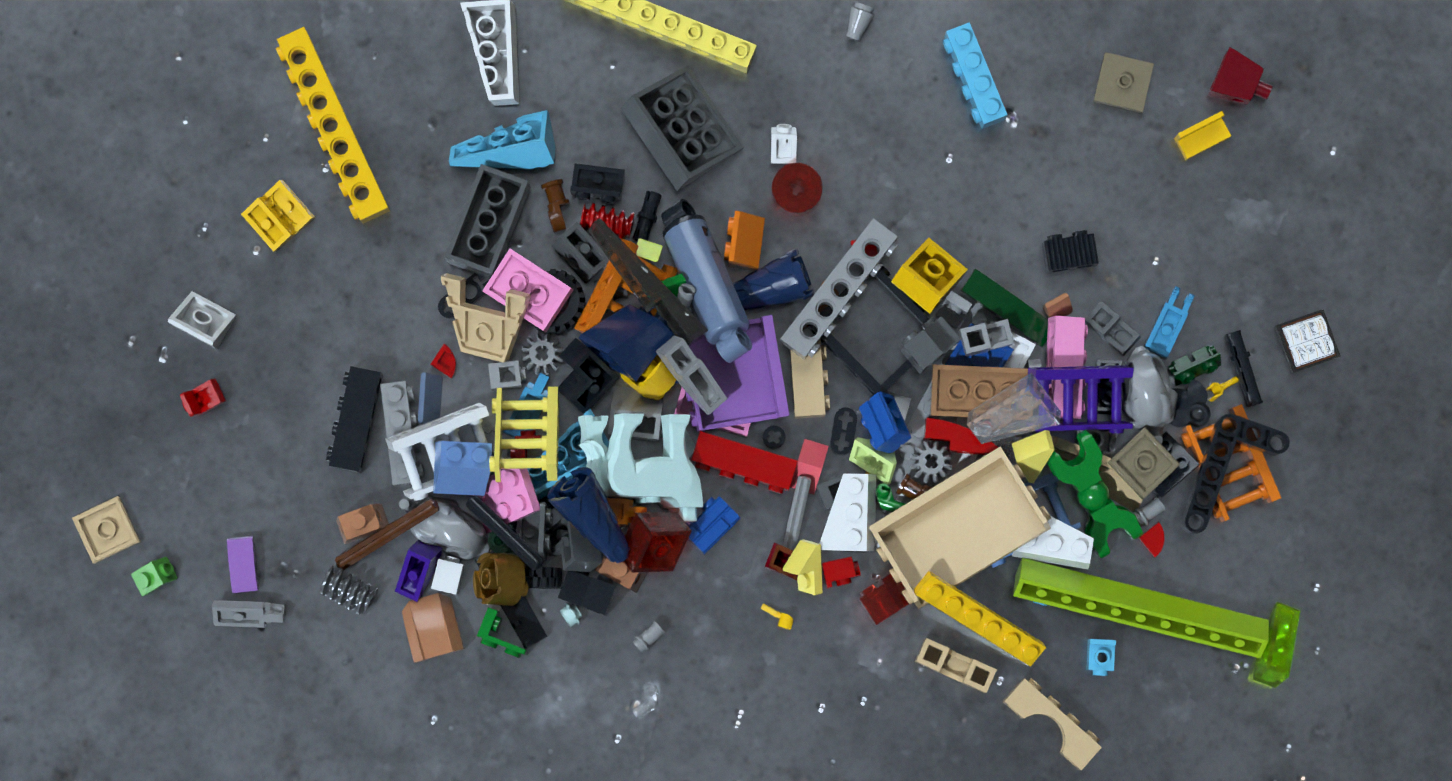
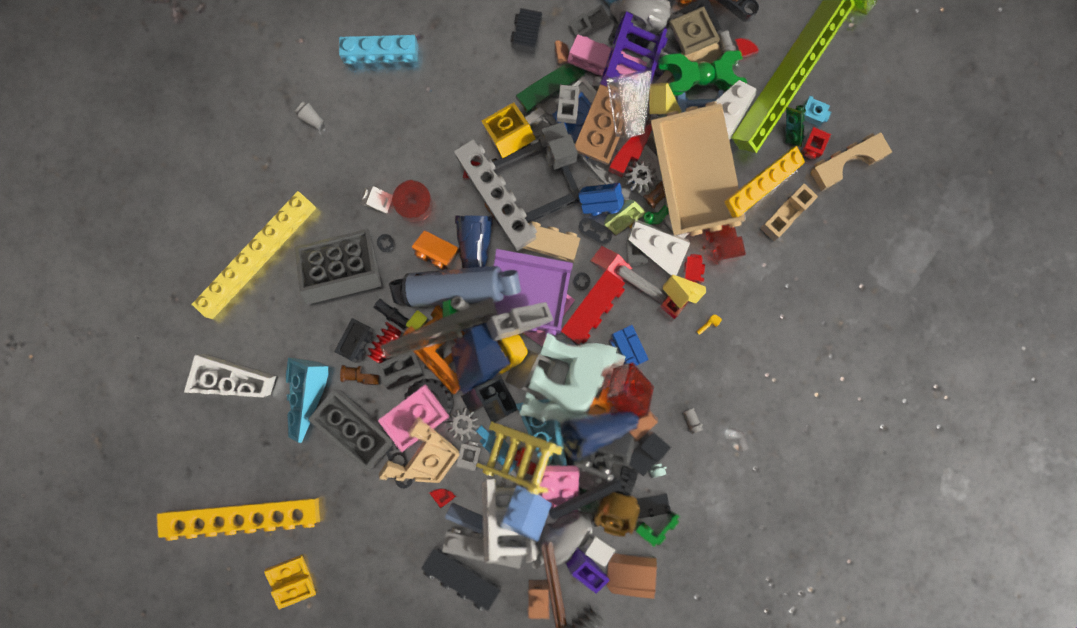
camera: 70 degrees left, 0 degrees up
none -> black bush [377,234,395,252]
none -> dark green hinge [786,105,806,147]
none -> red brick [801,127,831,159]

